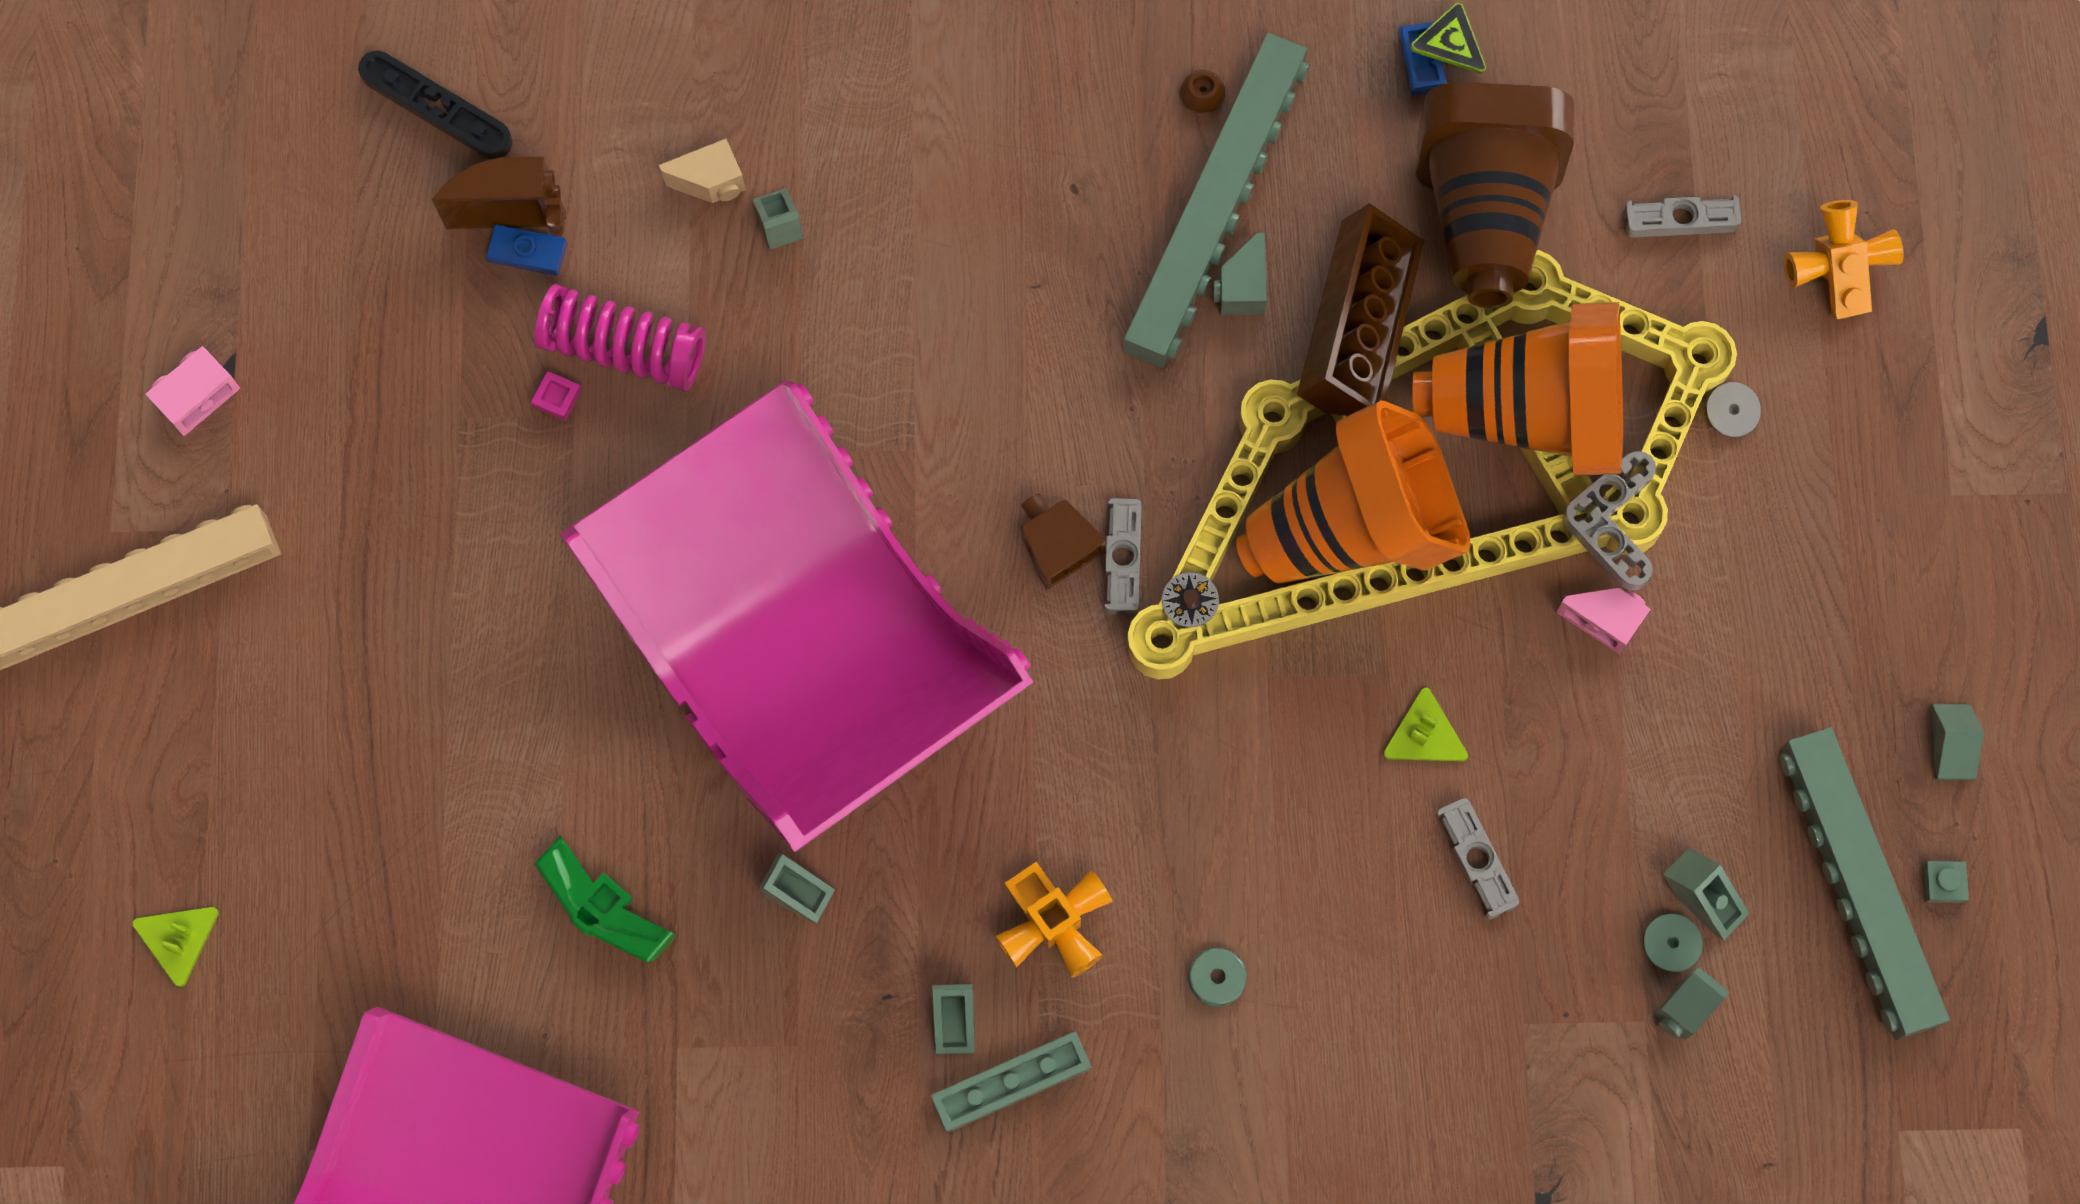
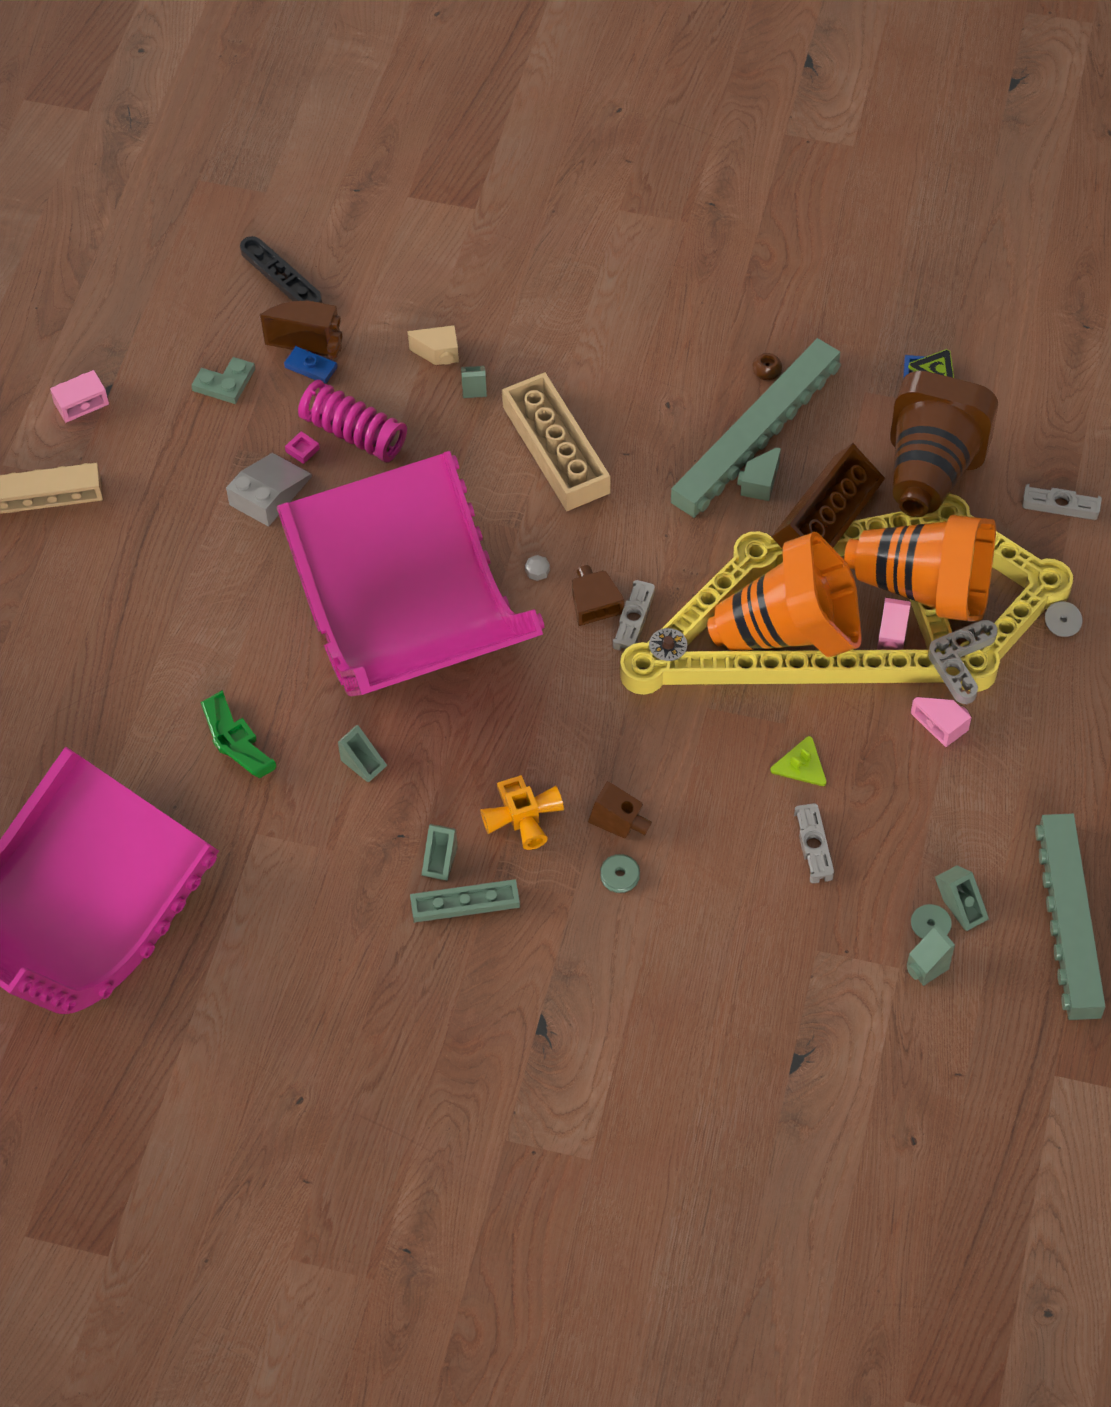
camera: 15 degrees right, 15 degrees down
none -> sand green plate [191,357,255,404]
none -> light grey slope [226,453,312,527]
none -> tan brick [502,372,610,511]
none -> light grey tile [525,555,550,581]
none -> reddish brown torso [588,781,652,838]
none -> bright pink slope [877,598,911,650]

